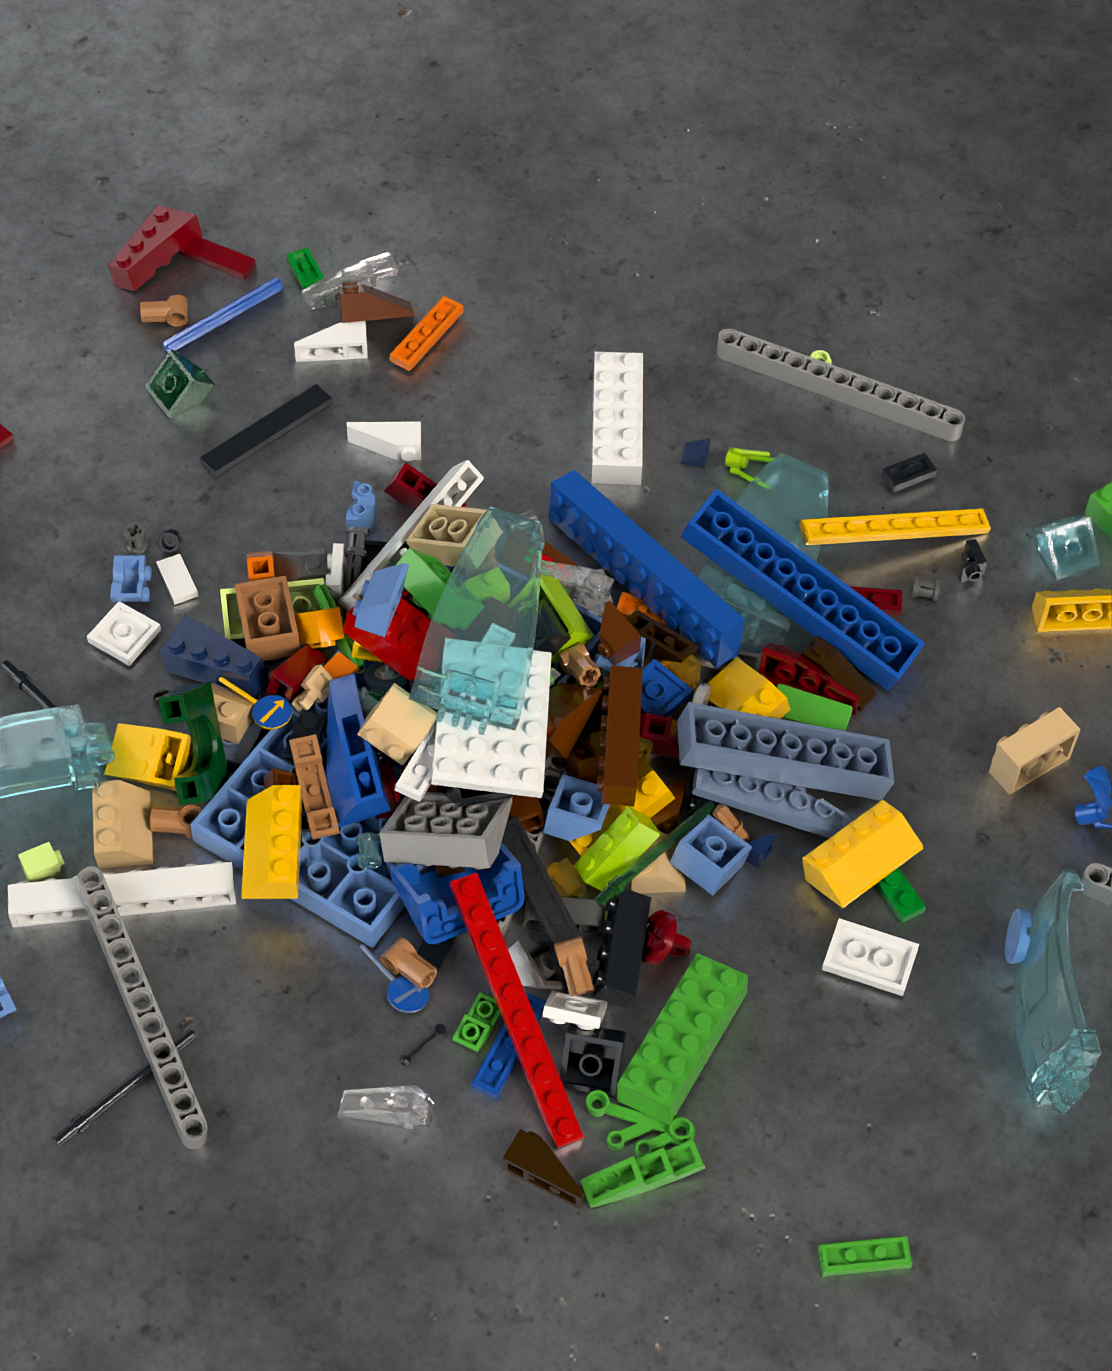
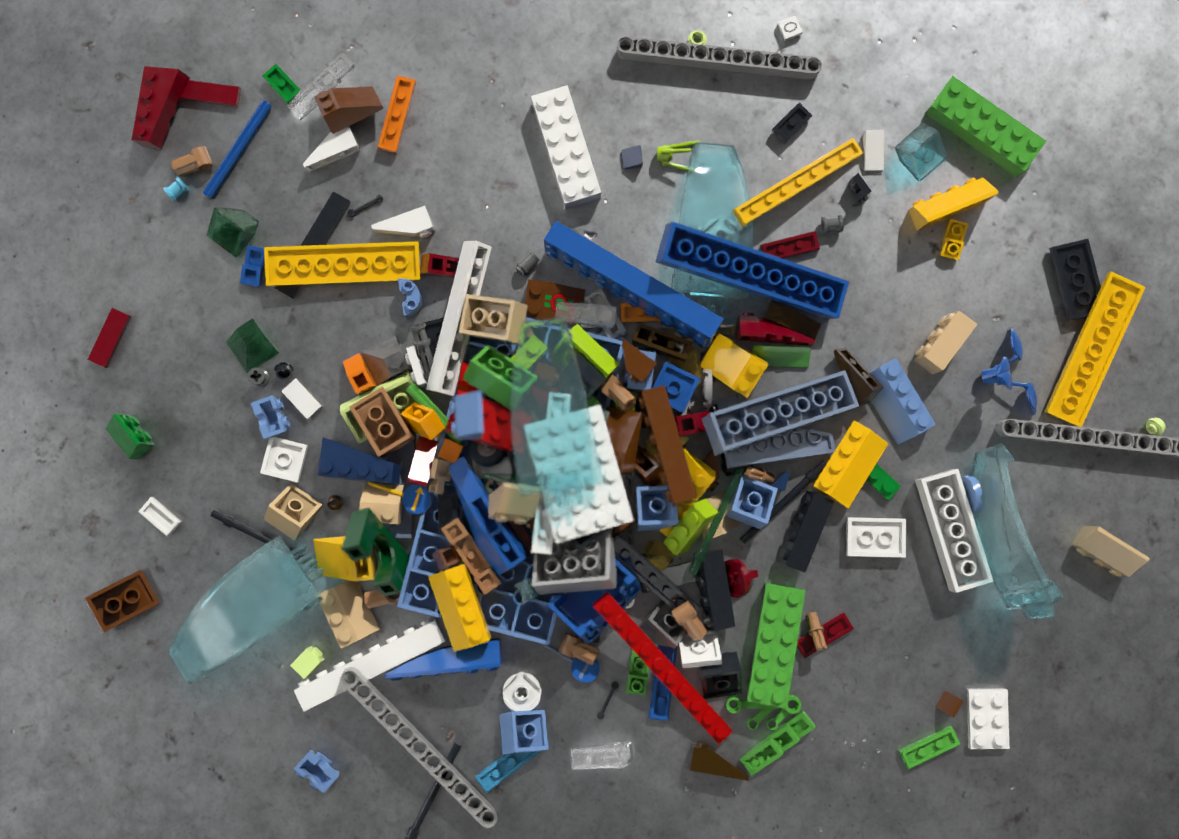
camera: 20 degrees left, 30 degrees up
none -> medium azure bush [163,177,190,202]
none -> clear green slope [226,318,279,374]
none -> blue slope [240,245,265,287]
none -> tan slope [263,483,322,541]
none -> yellow plate [264,241,421,286]
none -> black hinge [347,194,383,217]
none -> blue wedge [385,638,503,681]
none -> dark azure tile [475,744,549,793]
none -> medium blue slope [500,710,548,755]
none -> white plate [503,672,542,711]
none -> black bar [740,460,827,544]
none -> white tile [777,15,803,41]
none -> black brick [778,490,834,573]
none -> dark red tile [797,611,854,659]
none -> medium nougat axle [805,612,827,651]
none -> dark brown slope [834,347,884,406]
none -> white slope [862,130,884,171]
none -> medium blue slope [870,358,936,445]
none -> white brick [915,469,994,593]
none -> reddish brown slope [936,691,963,718]
none -> yellow slope [940,219,969,260]
none -> white plate [966,688,1010,749]

